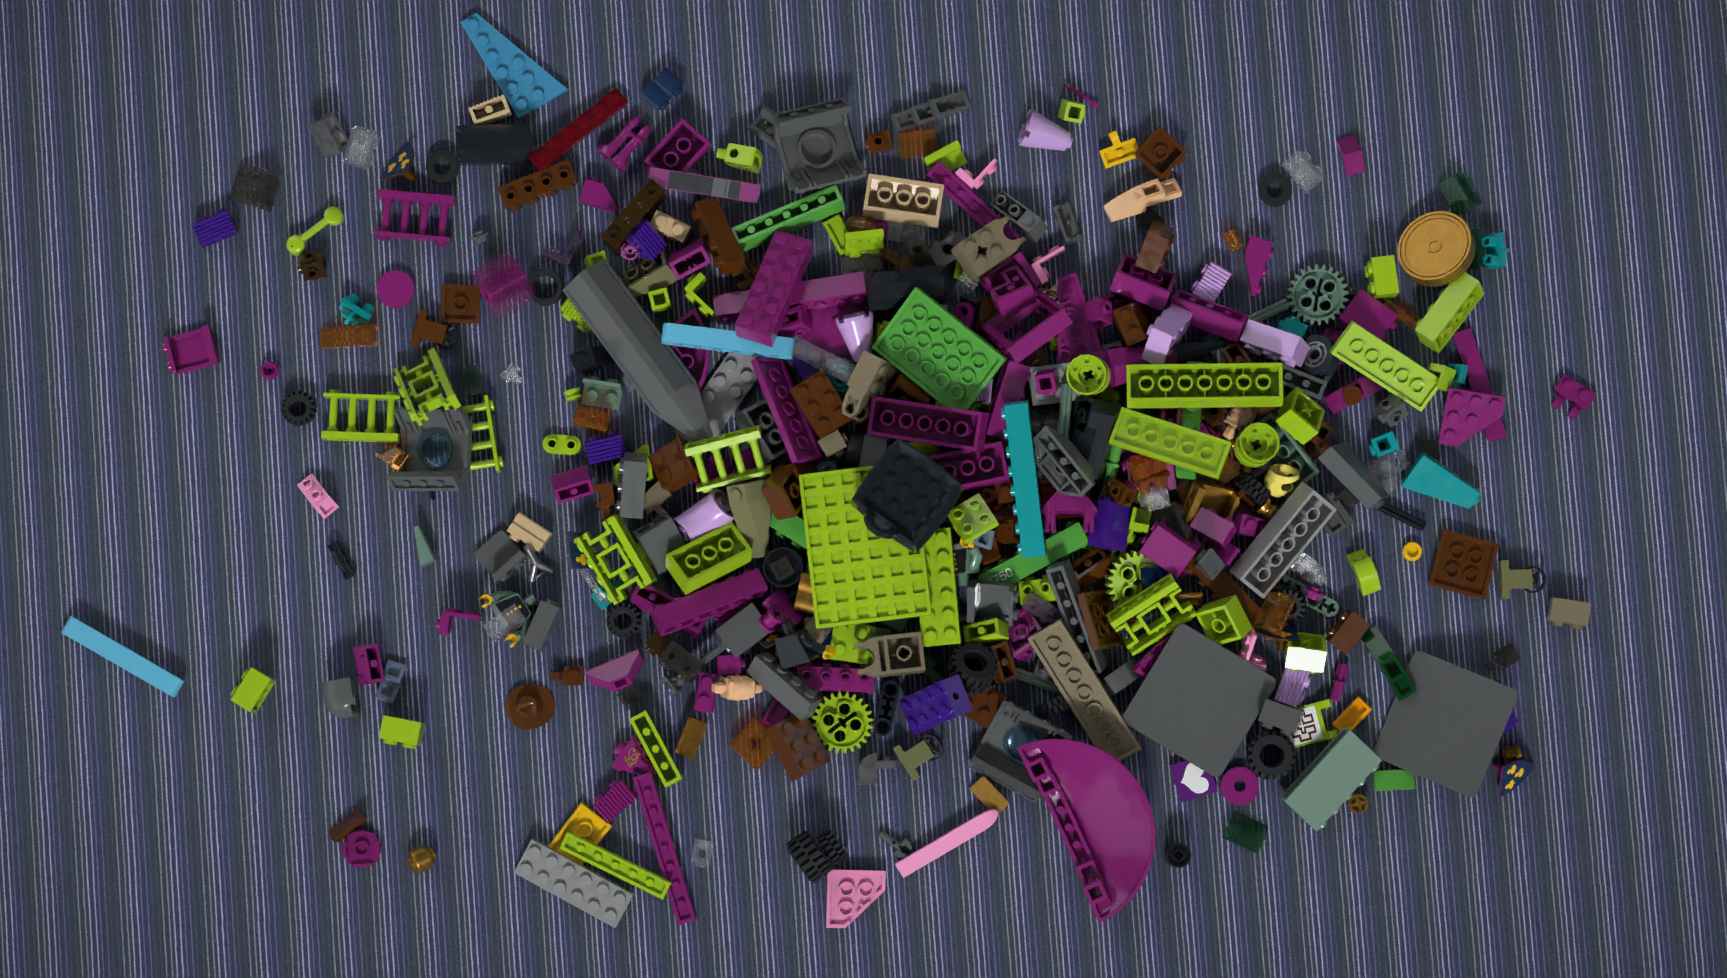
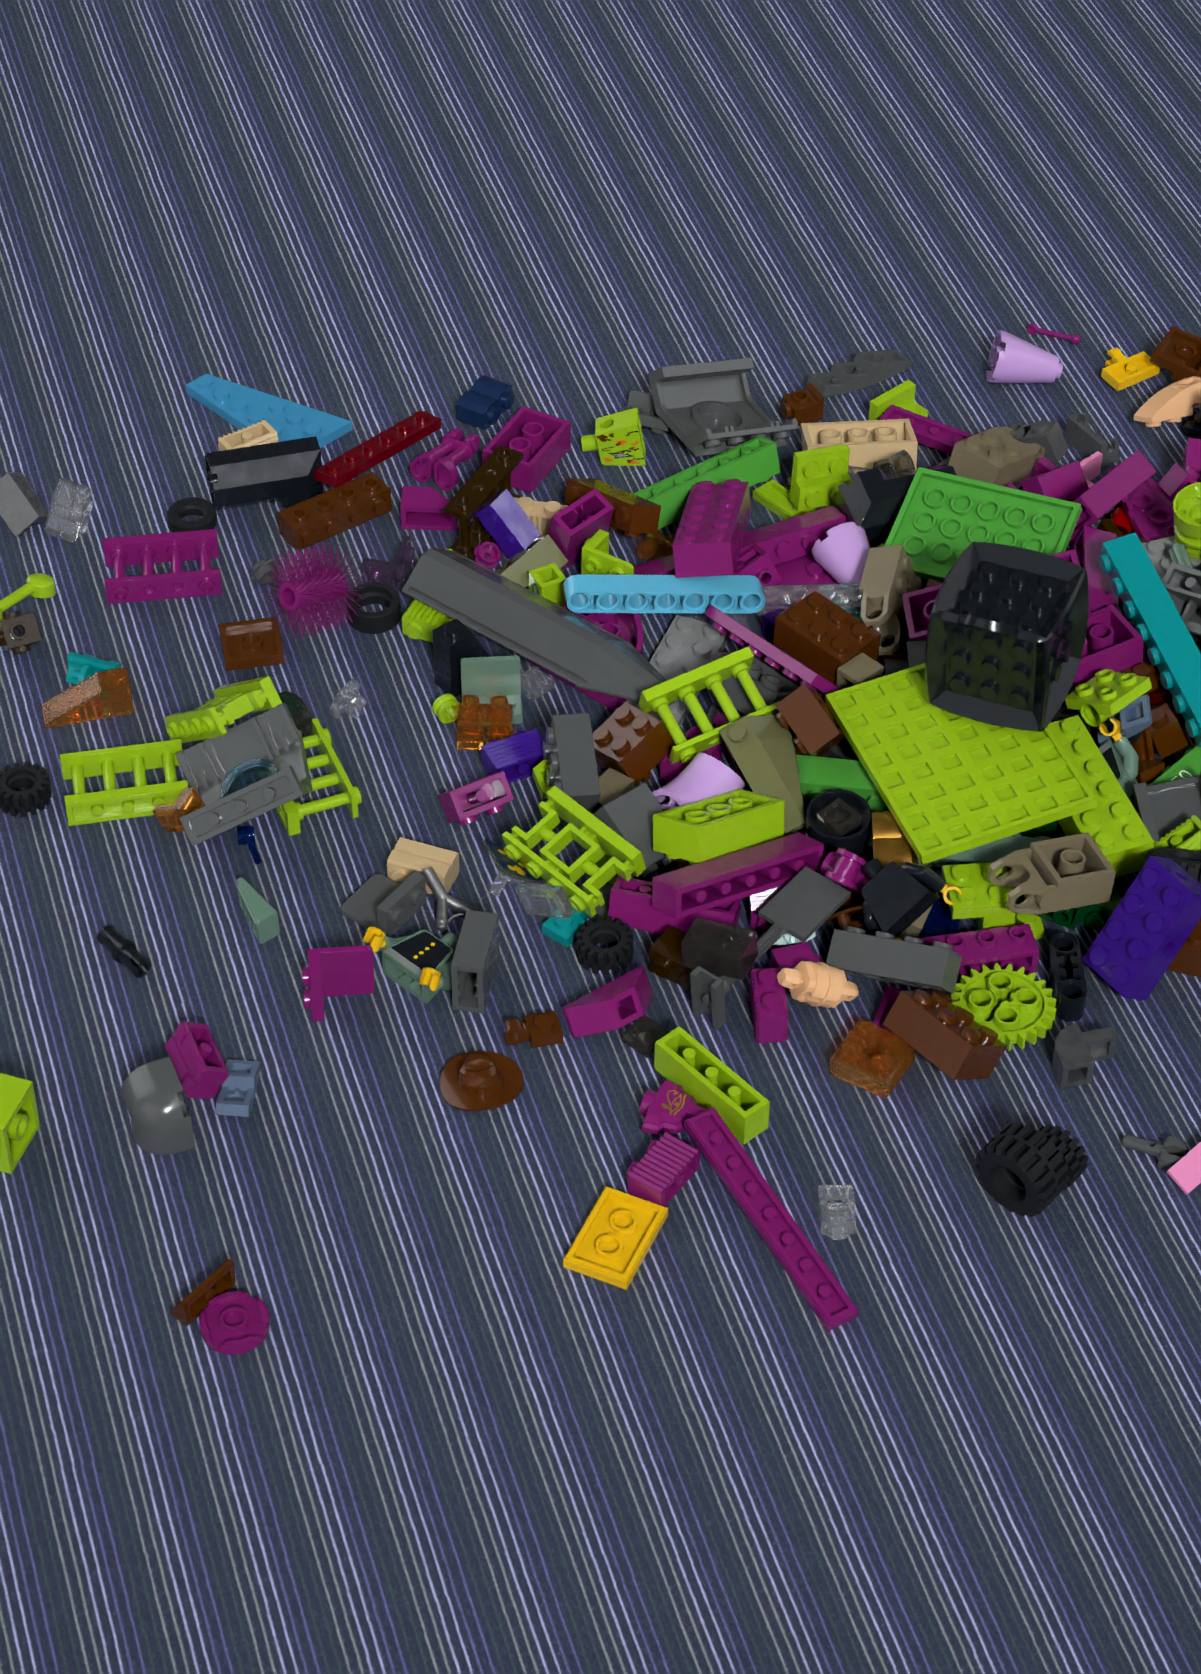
camera: 15 degrees left, 40 degrees down
bright pink bracket [297,473,339,519] -> none
magenta tile [377,270,415,308] -> none
lime brick [379,715,426,749] -> none
dark blue shield [381,142,416,182] -> none
pearl gold head [406,845,436,874] -> none
reddish brown piece [410,308,459,350] -> none
clear brick [483,603,527,642] -> none
light grey plate [514,838,634,928] -> none
lime plate [543,434,581,455] -> none
lime tile [559,830,672,900] -> none
reddish brown hips [593,482,617,519] -> none
tile [646,166,761,203] -> none
pearl gold panel [675,716,708,760] -> none
bright pink plate [826,869,886,928] -> none
olive piece [893,734,944,781] -> none
clear orange panel [897,128,938,159] -> none
bright pink bracket [955,158,997,191] -> none
magenta brick [1034,368,1060,395] -> none
lime brick [1058,99,1086,124] -> none

